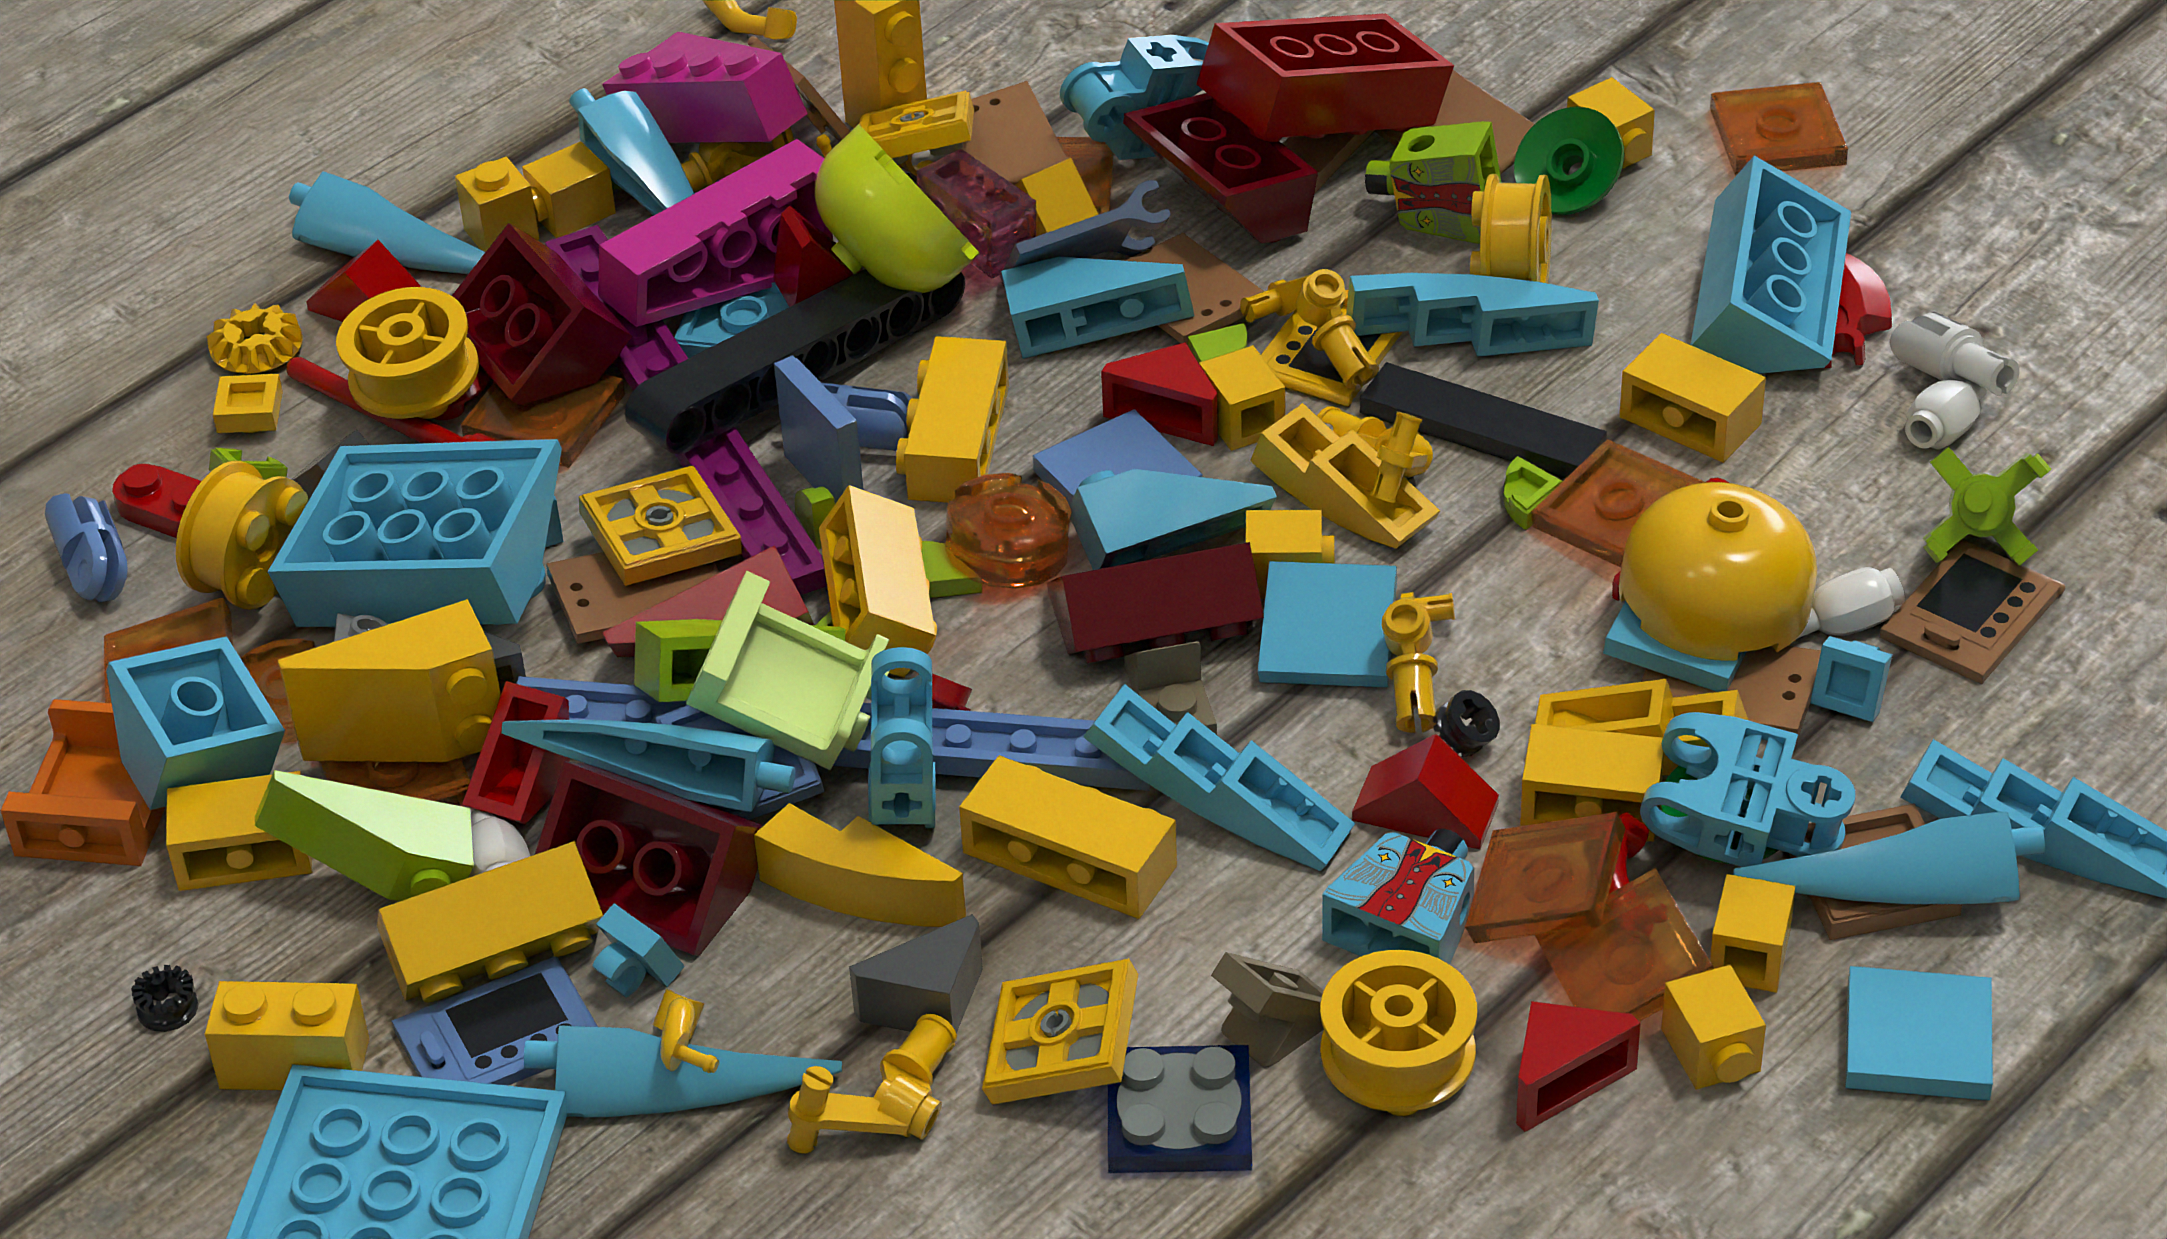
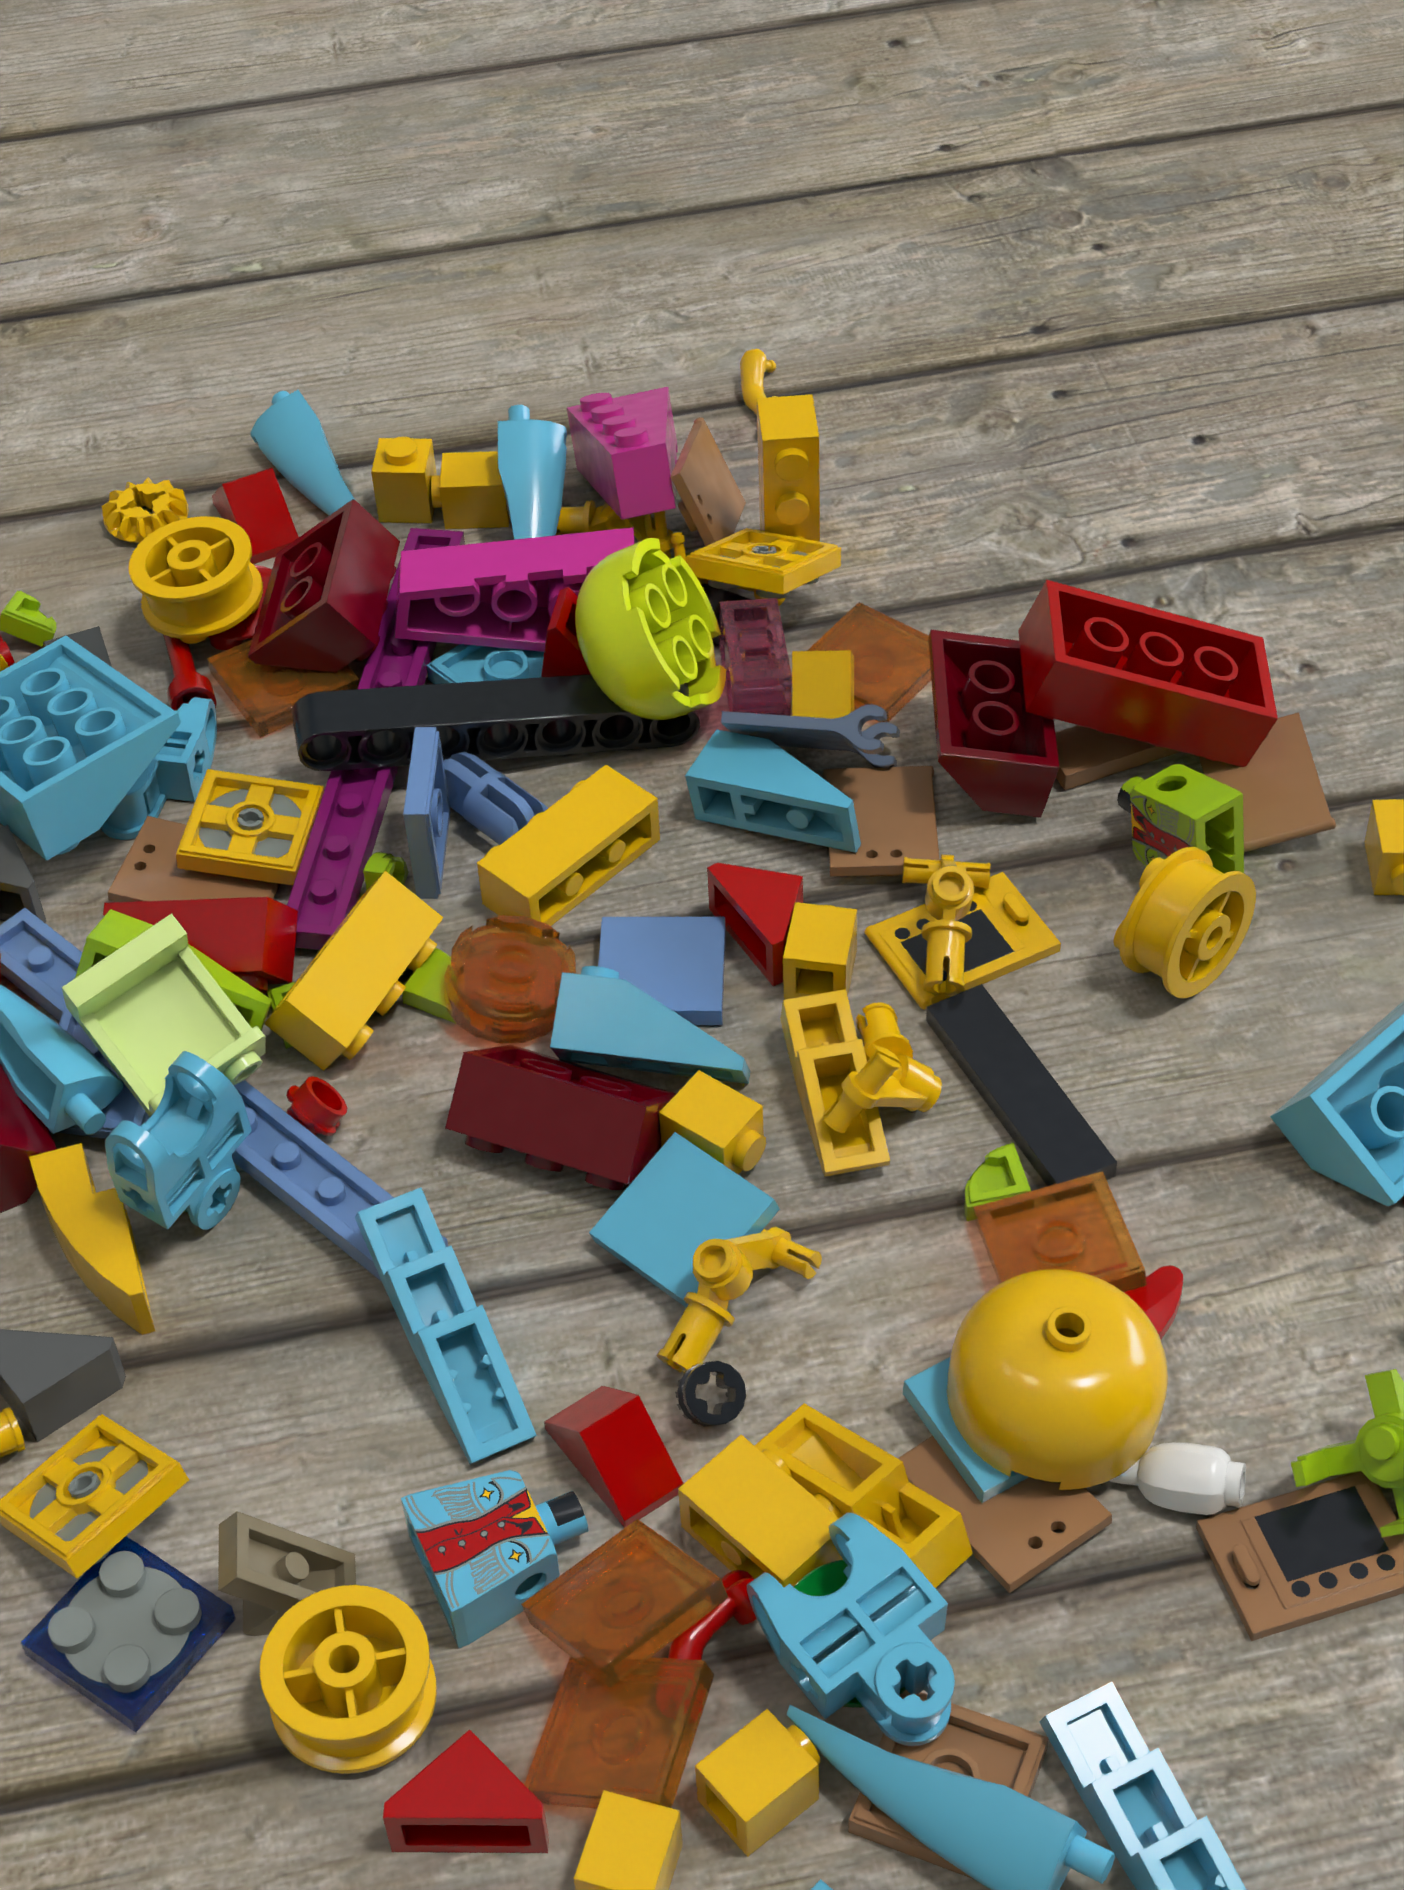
camera: 35 degrees right, 5 degrees up
yellow plate [213,374,283,433] -> none
medium nougat container [951,81,1068,200] -> none
yellow brick [959,755,1177,919] -> none
medium azure piece [1060,35,1209,160] -> none
dark tan slope [1124,641,1217,735] -> none
lime tile [1188,323,1247,363] -> none
medium azure slope [1346,273,1599,356] -> none
green dish [1514,107,1624,215] -> none
yellow brick [1619,333,1766,463] -> none
medium azure tile [1810,636,1893,722] -> none

